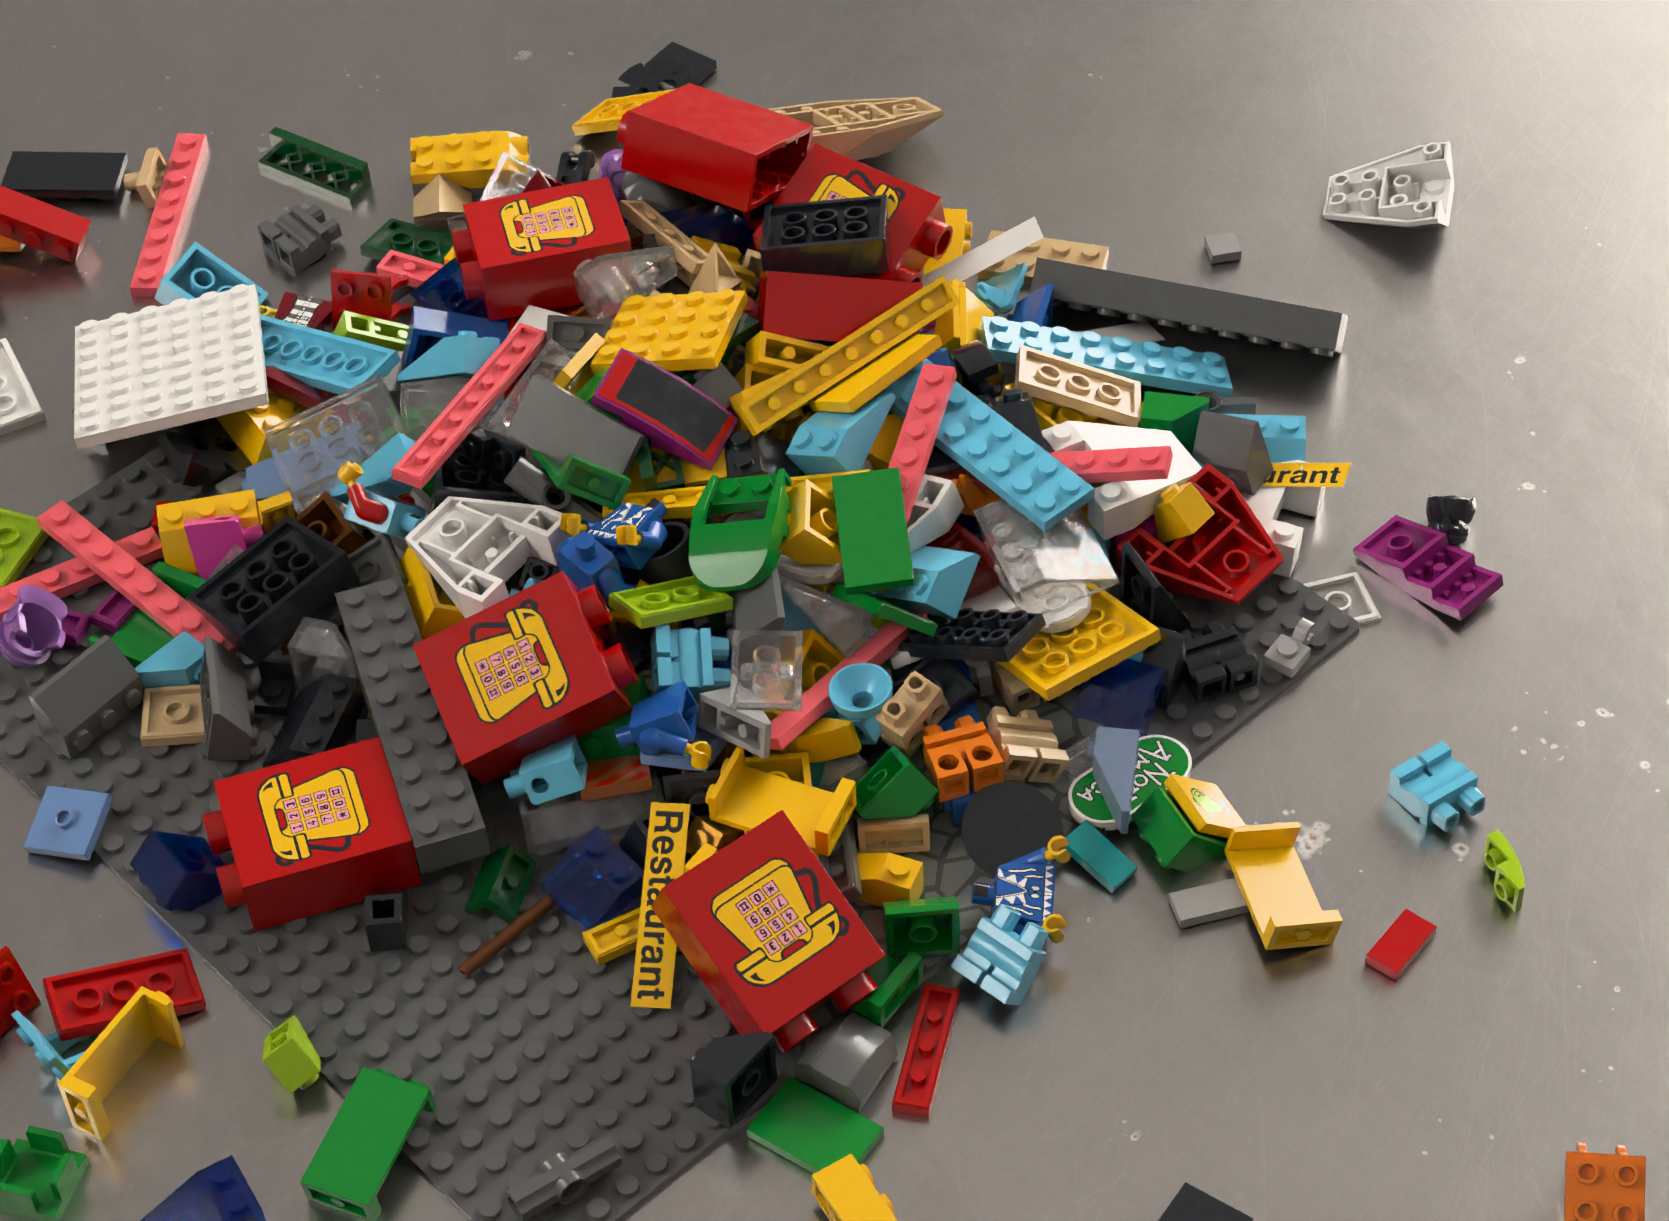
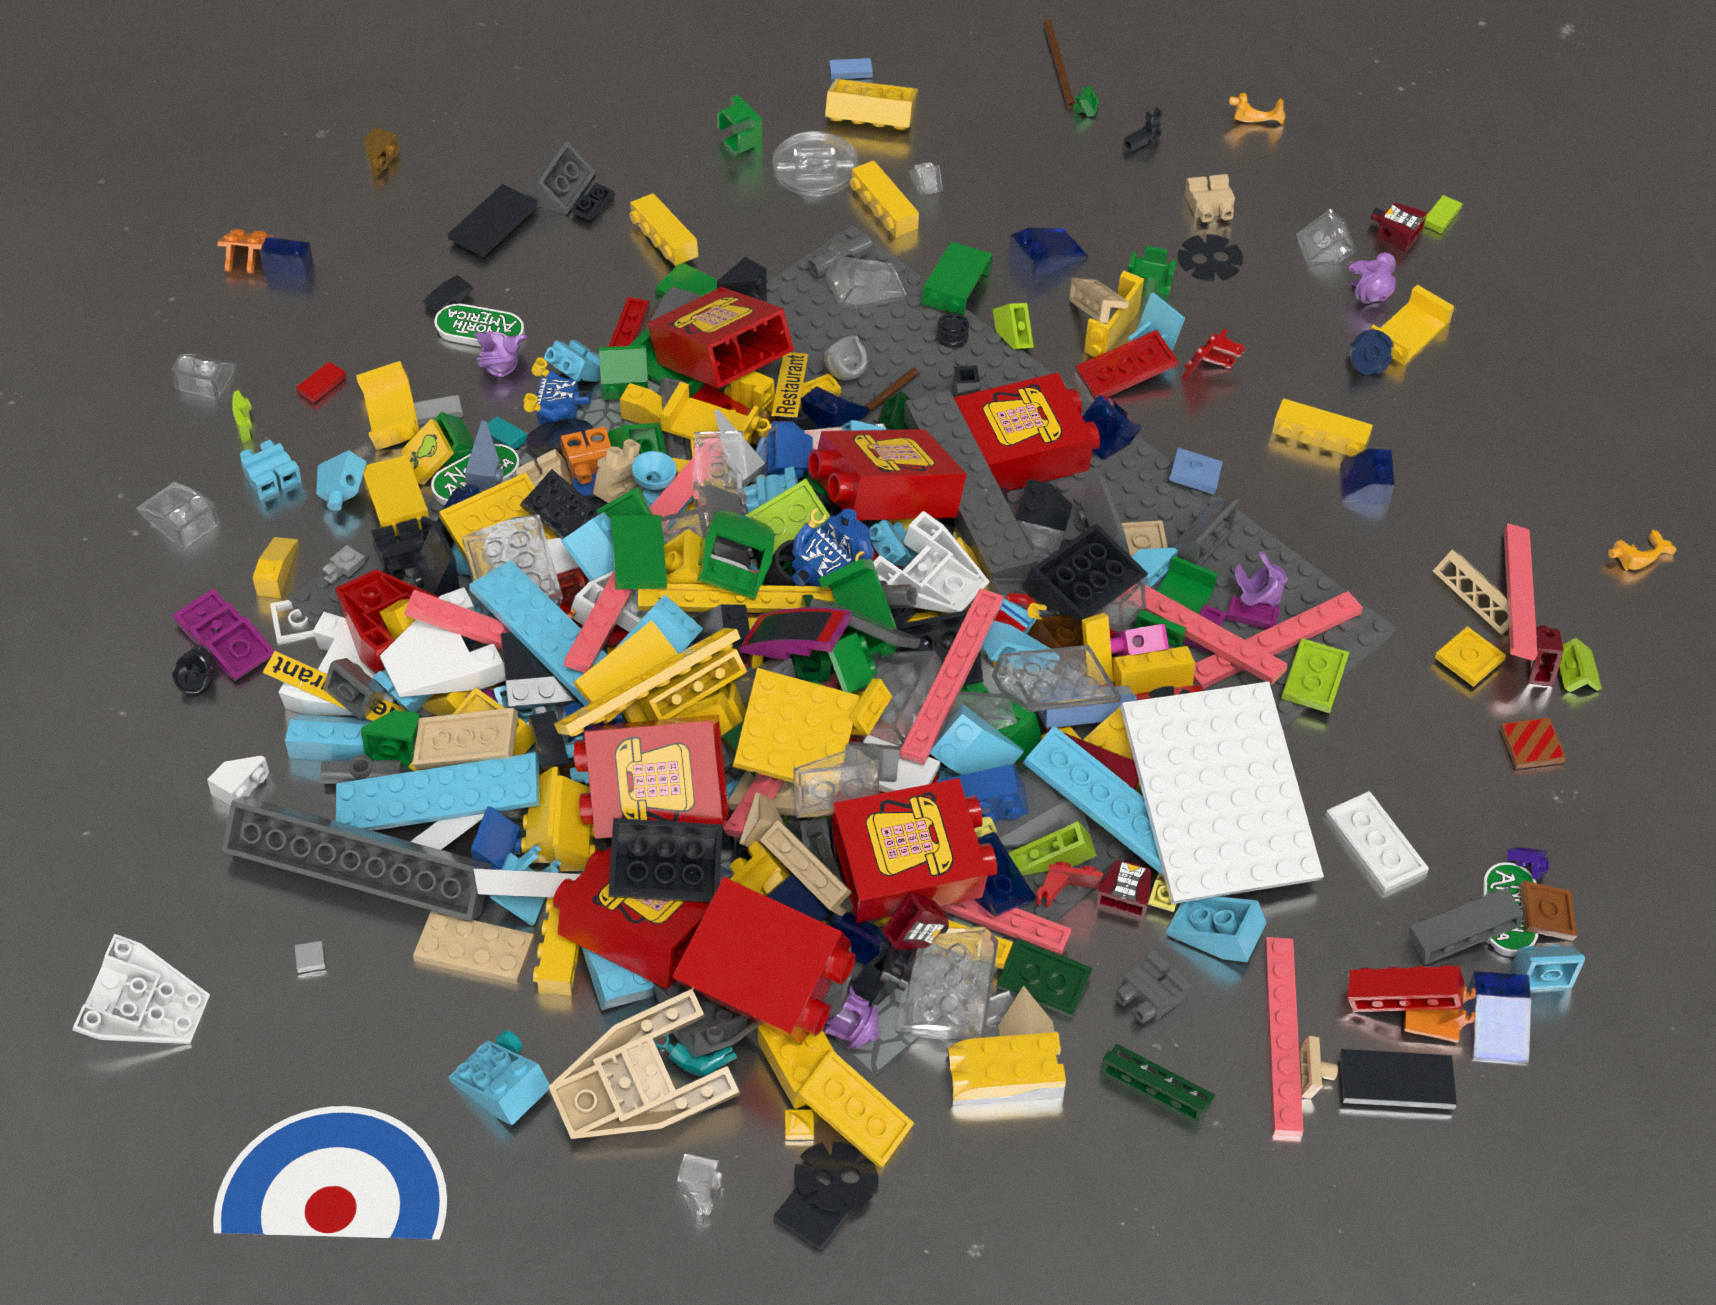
camera: 175 degrees right, 5 degrees up
none -> clear slope [136,482,220,550]
none -> clear slope [170,354,237,399]
none -> white slope [207,756,269,806]
none -> sticker [213,1106,447,1239]
none -> yellow slope [253,537,299,599]
none -> clear blue brick [260,237,313,277]
none -> medium azure torso [316,450,367,511]
none -> yellow panel [362,455,429,536]
none -> black slope [422,275,474,314]
none -> tile [434,304,524,347]
none -> medium azure slope [448,1040,550,1125]
none -> medium lavender helmet [474,332,528,377]
none -> teal tile [496,1030,523,1054]
none -> clear slope [677,1153,722,1225]
none -> light grey piece [824,335,868,381]
none -> clear slope [825,256,908,310]
none -> black wheel [937,313,969,348]
none -> tan fence [1068,278,1129,323]

